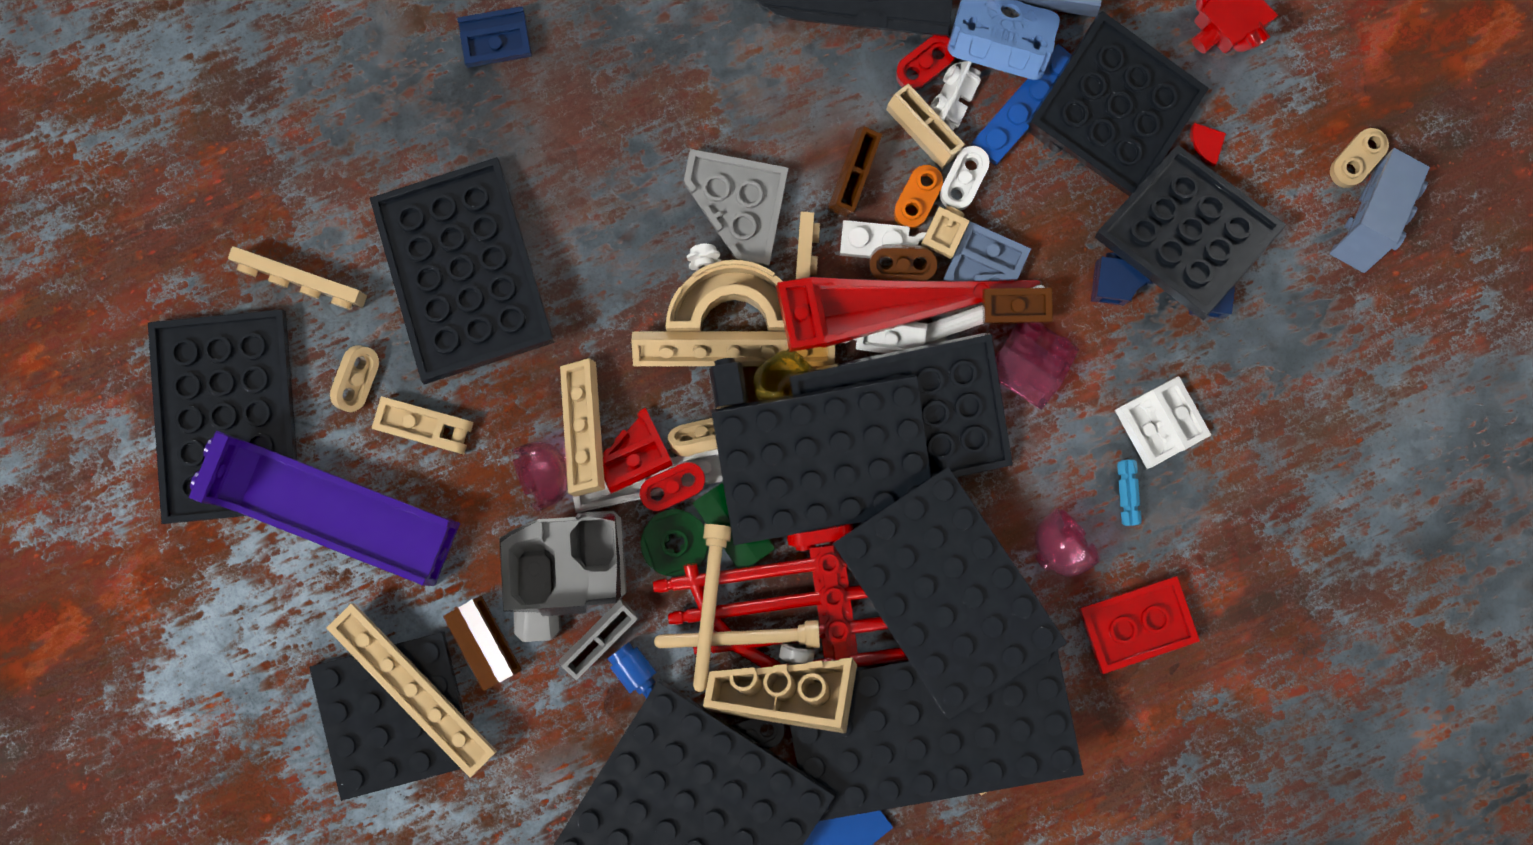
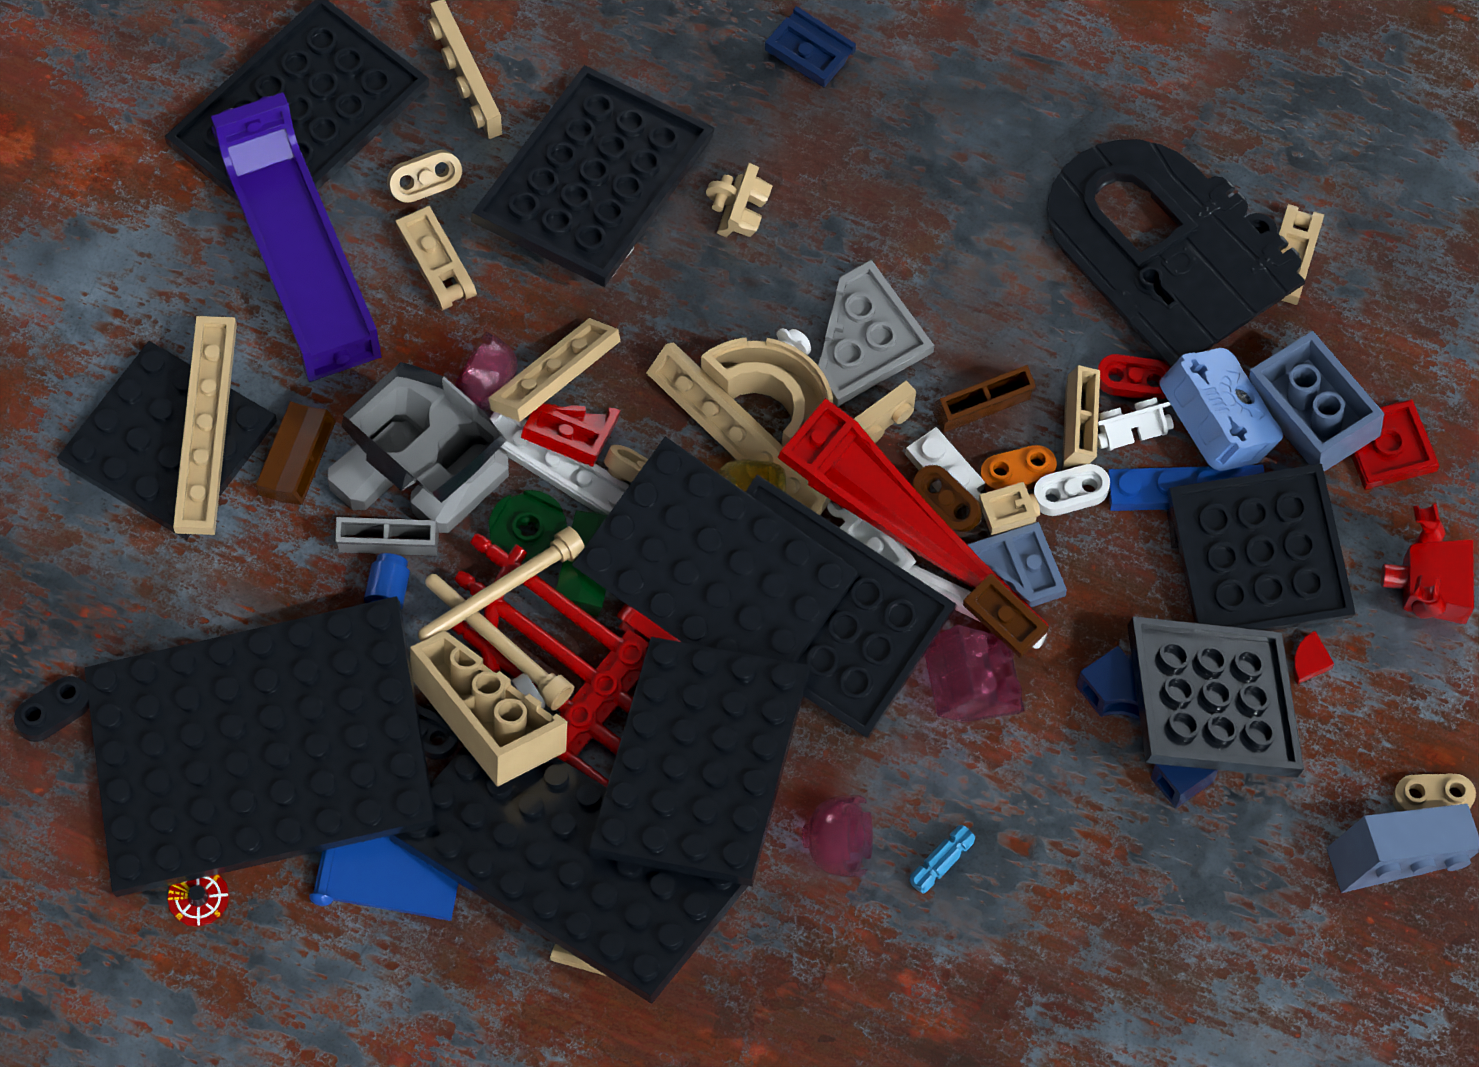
camera: 45 degrees right, 20 degrees down
red plate [639,462,705,511] -> none
black brick [709,358,749,409] -> none
red plate [1078,576,1200,674] -> none
white slope [1115,376,1211,469] -> none
none -> tan hips [706,163,773,238]

